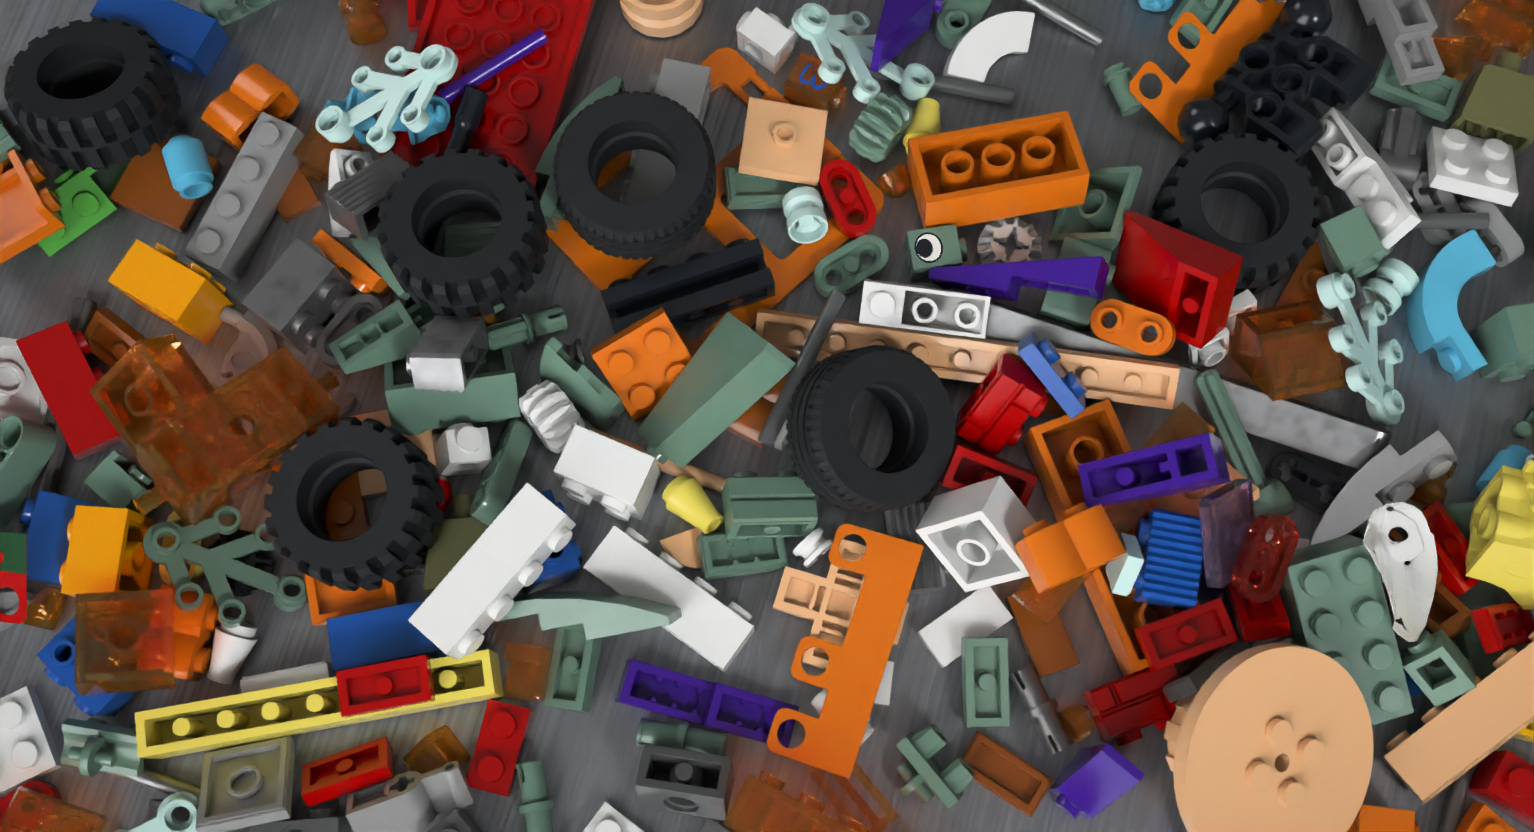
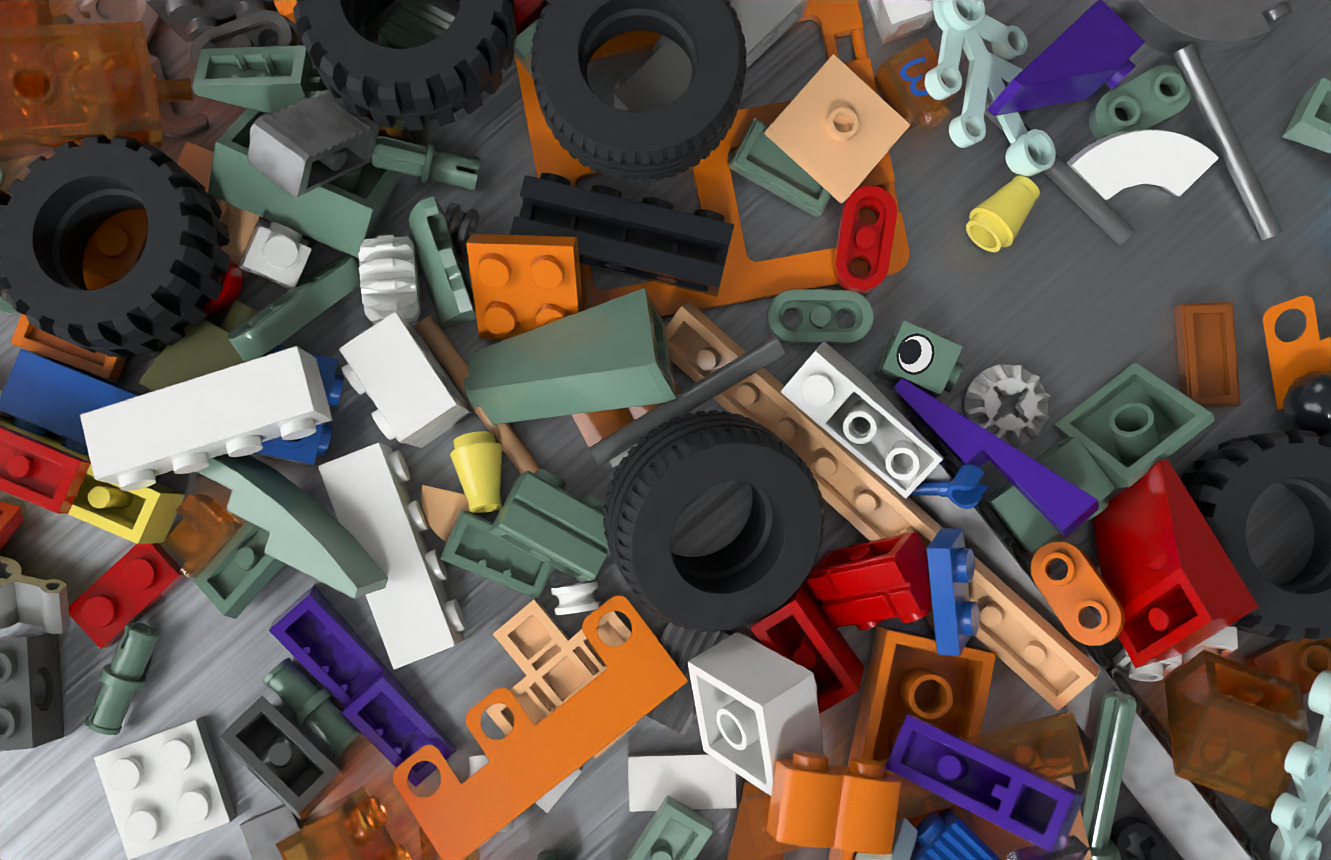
camera: 30 degrees right, 10 degrees up
clear orange slope [403,725,471,774] -> none
light aqua wheel [782,186,828,244] -> none
sand green gear [849,92,913,163] -> none
clear orange hinge [876,163,912,199] -> none
orange brick [907,110,1090,229] -> none
sand green pin [1103,62,1144,117] -> none
none -> blue hand [910,465,988,509]
none -> dark orange tile [1174,302,1241,408]

